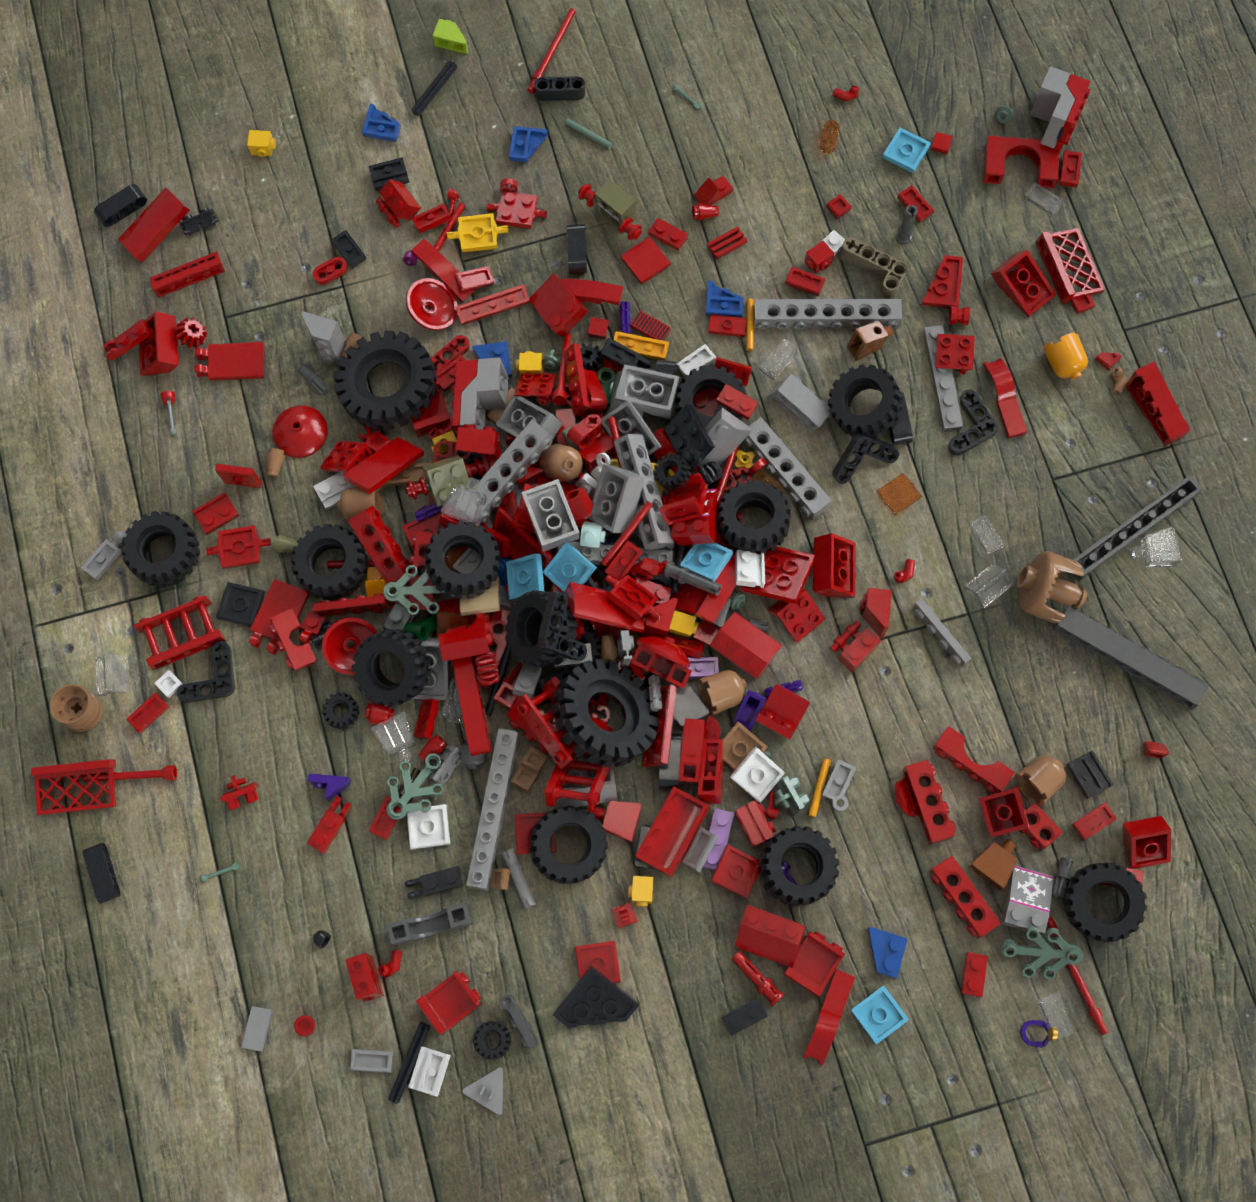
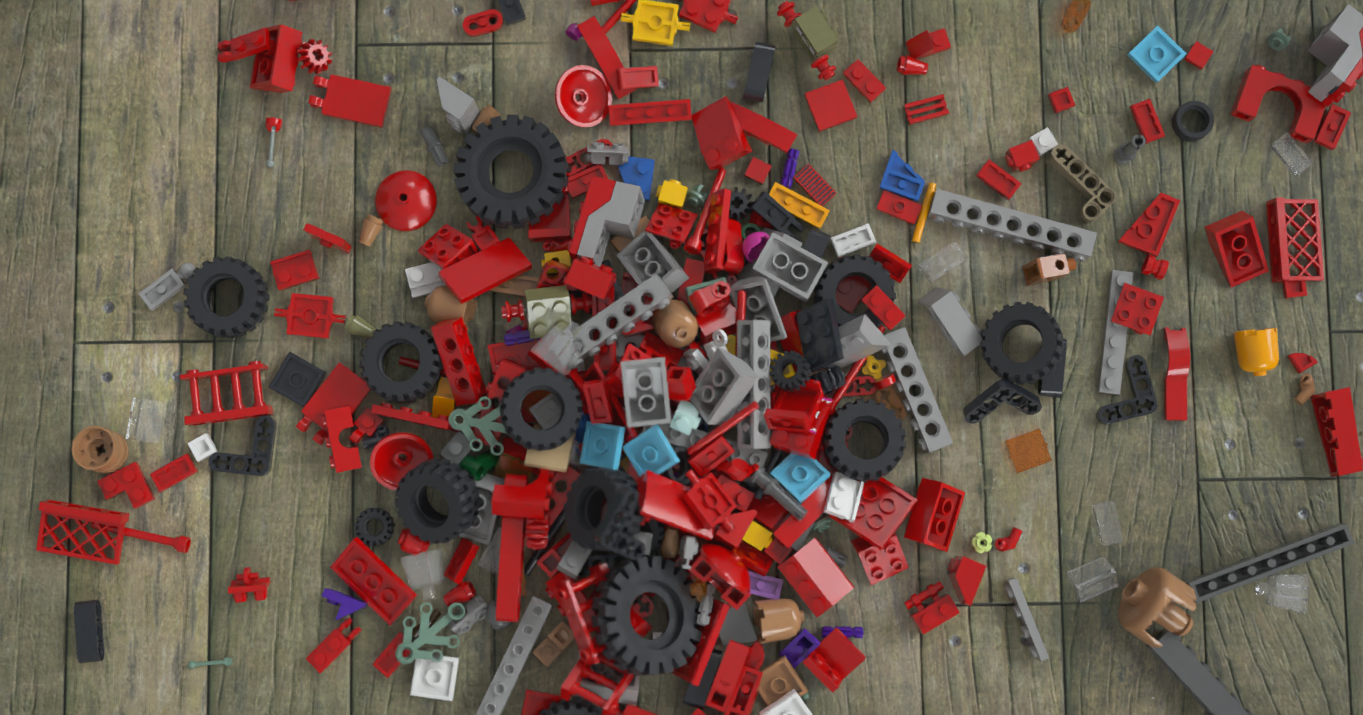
camera: 10 degrees right, 10 degrees up
none -> red plate [97,462,155,509]
none -> red plate [330,537,418,626]
none -> red plate [582,379,614,424]
none -> light grey hinge [587,142,629,165]
none -> clear orange plate [690,576,707,602]
none -> dark pink hair [742,232,770,263]
none -> yellowish green plate [971,532,992,553]
none -> black tyre [1172,101,1214,142]

